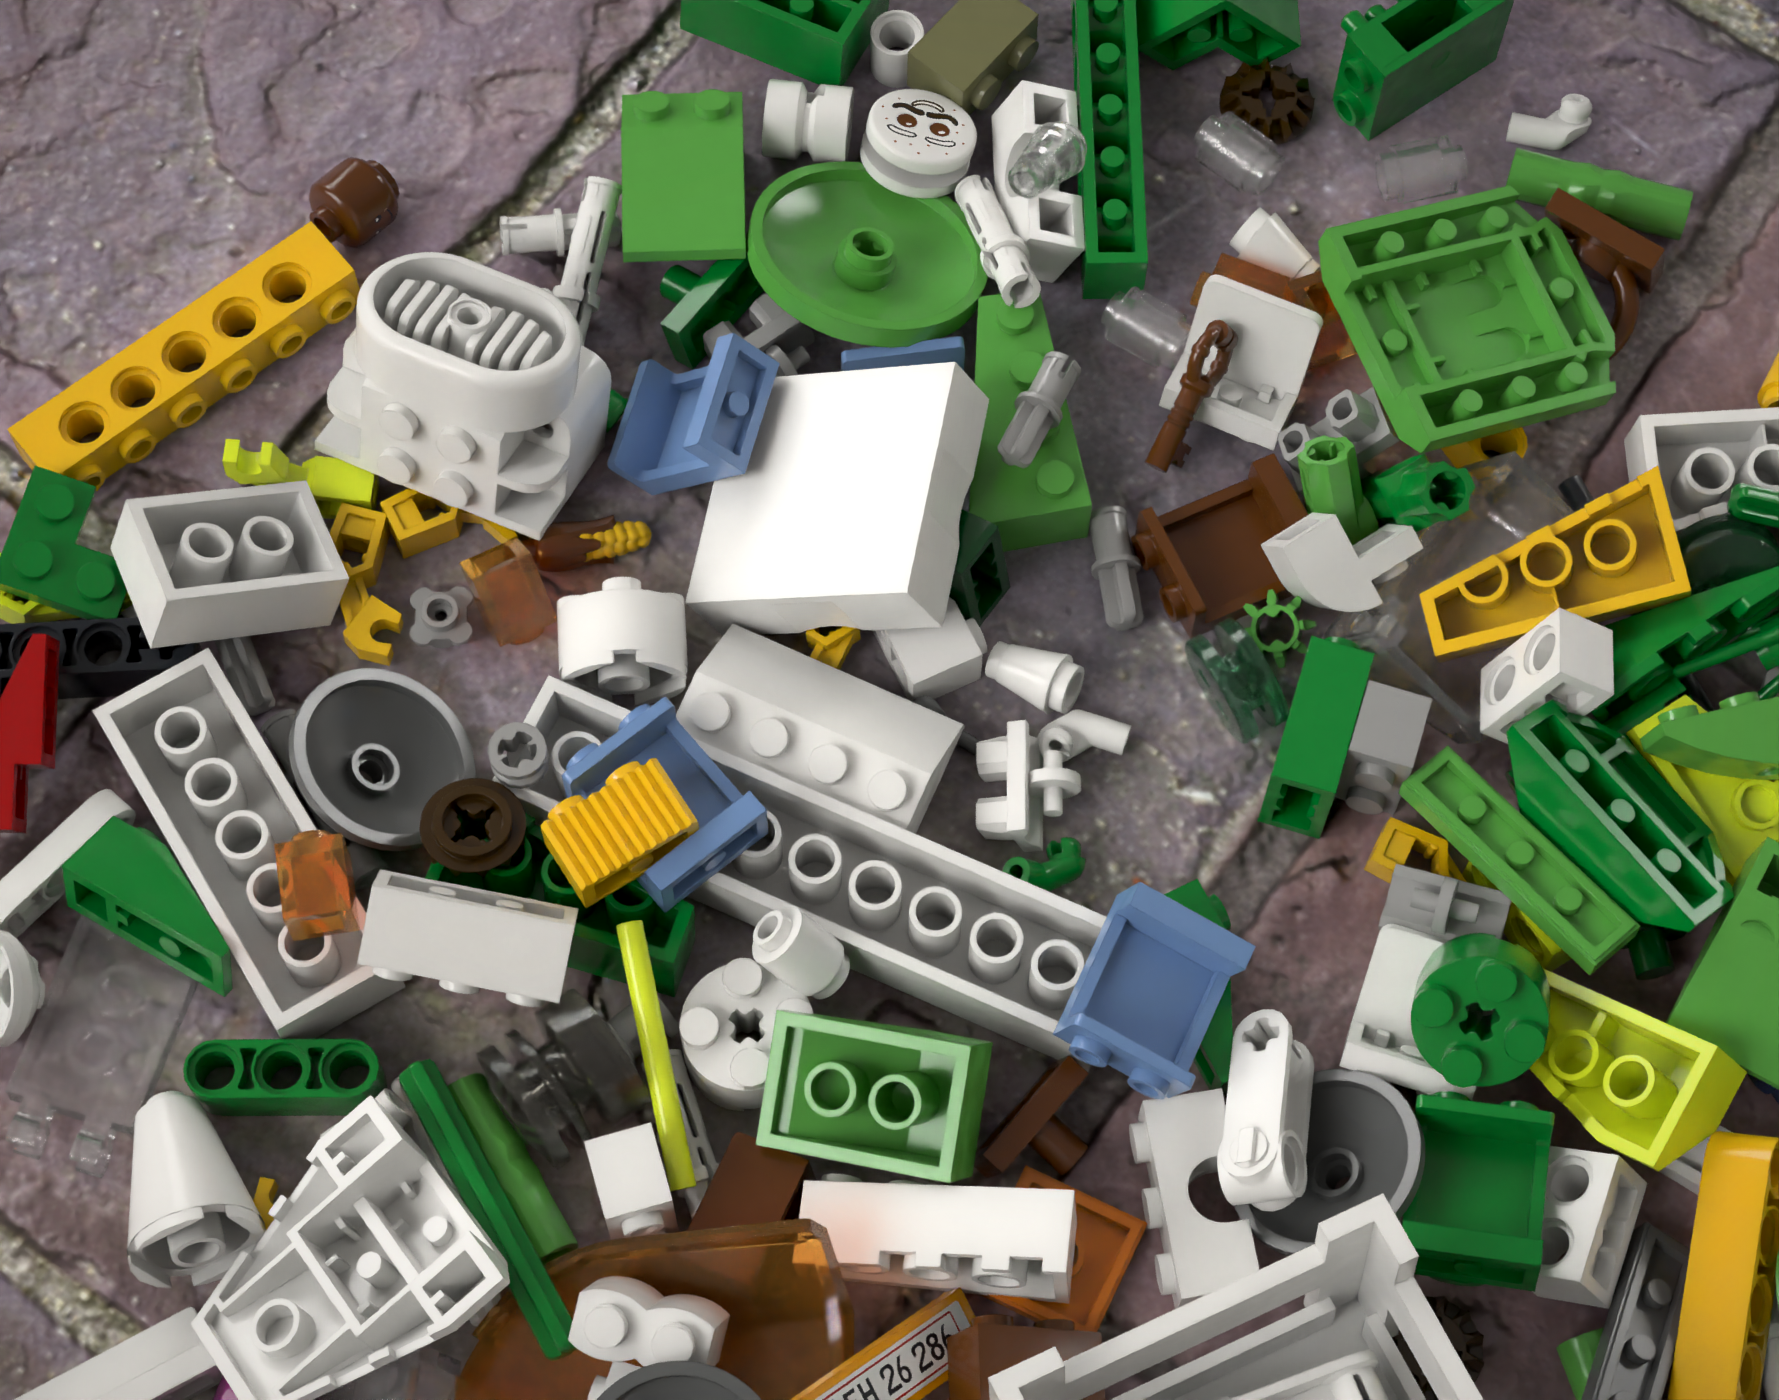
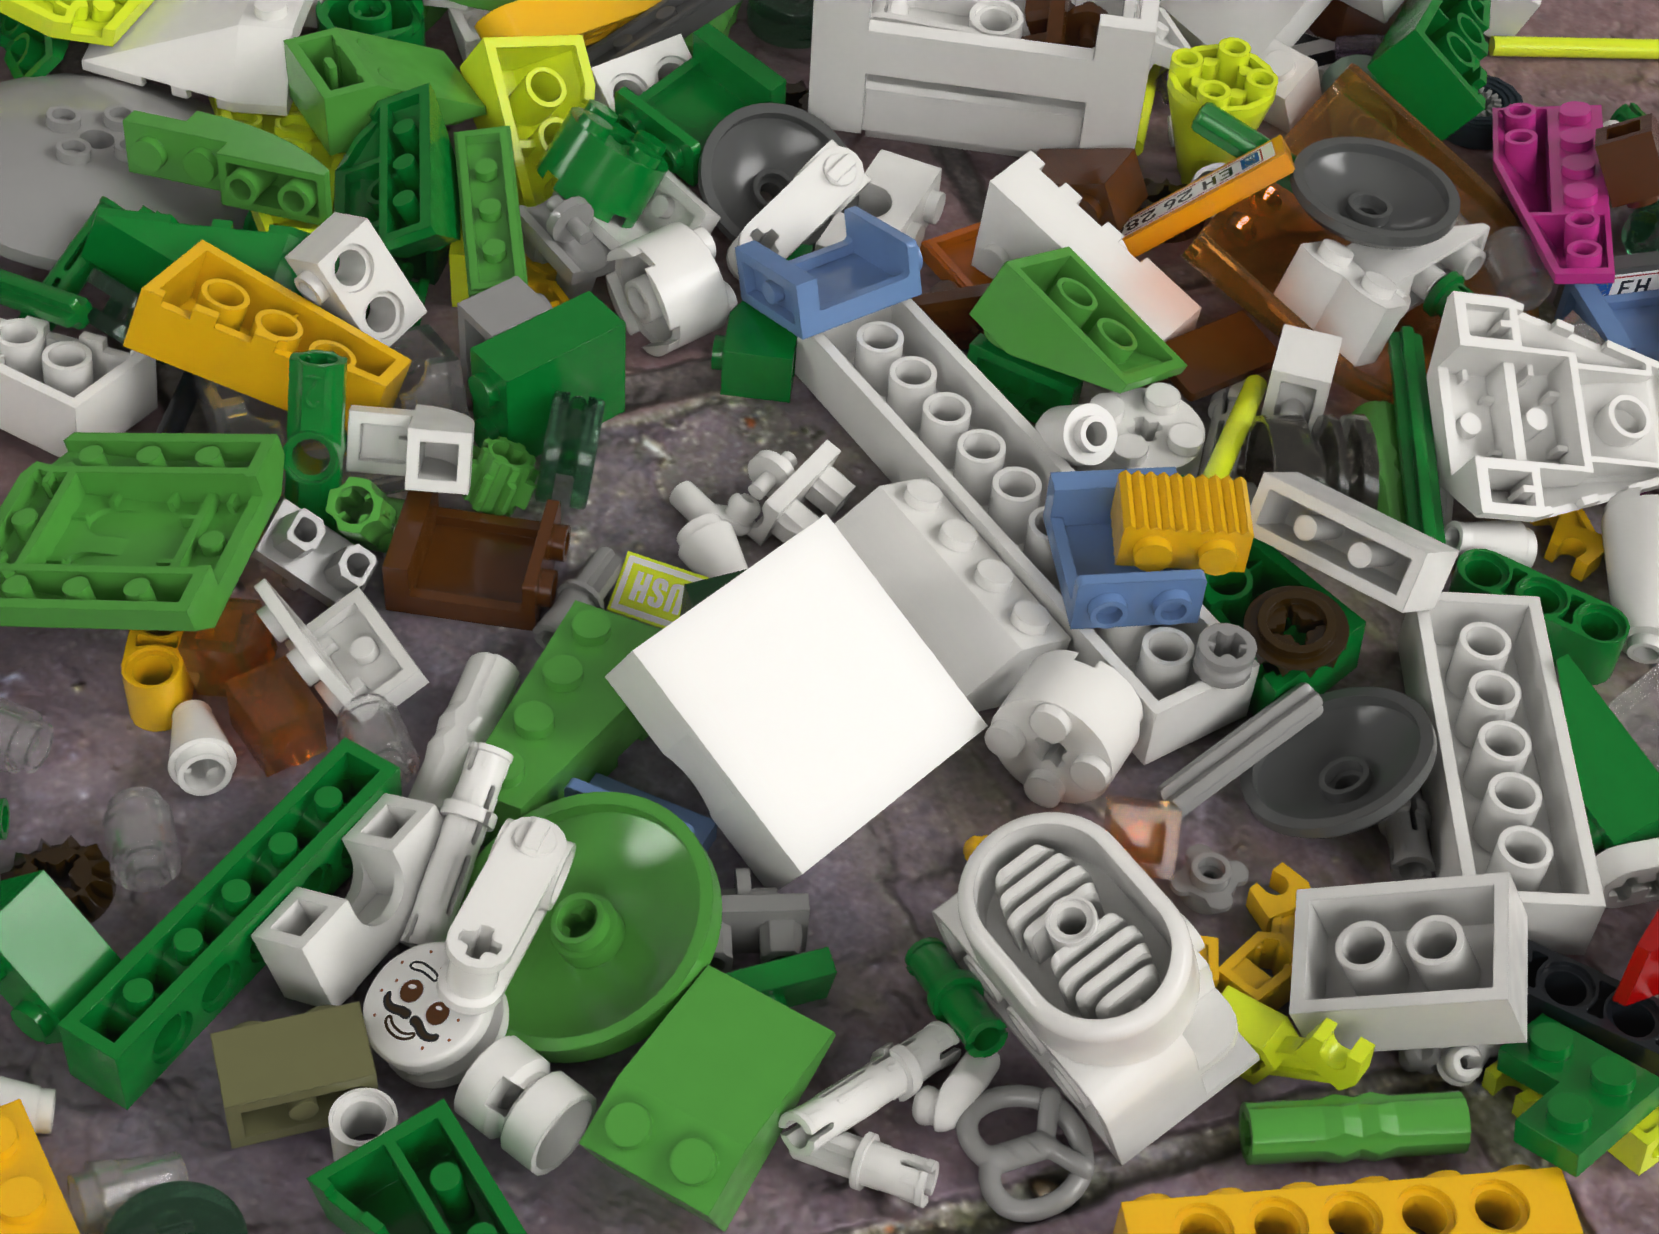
camera: 150 degrees left, 20 degrees down
clear orange brick [274,830,360,941] -> none
medium blue panel [607,333,780,495] -> none
light grey axle [997,351,1081,468] -> none
green arm [1002,837,1086,892] -> none
clear cone [1008,121,1087,199] -> none
reddish brown piece [1144,320,1238,473] -> none
none -> white axle [408,652,520,820]
none -> white piece [436,816,576,1015]
none -> white brick [606,222,738,357]
none -> sticker [606,551,708,629]
none -> light grey axle [1156,682,1324,819]
none -> bright green axle [1239,1091,1471,1165]

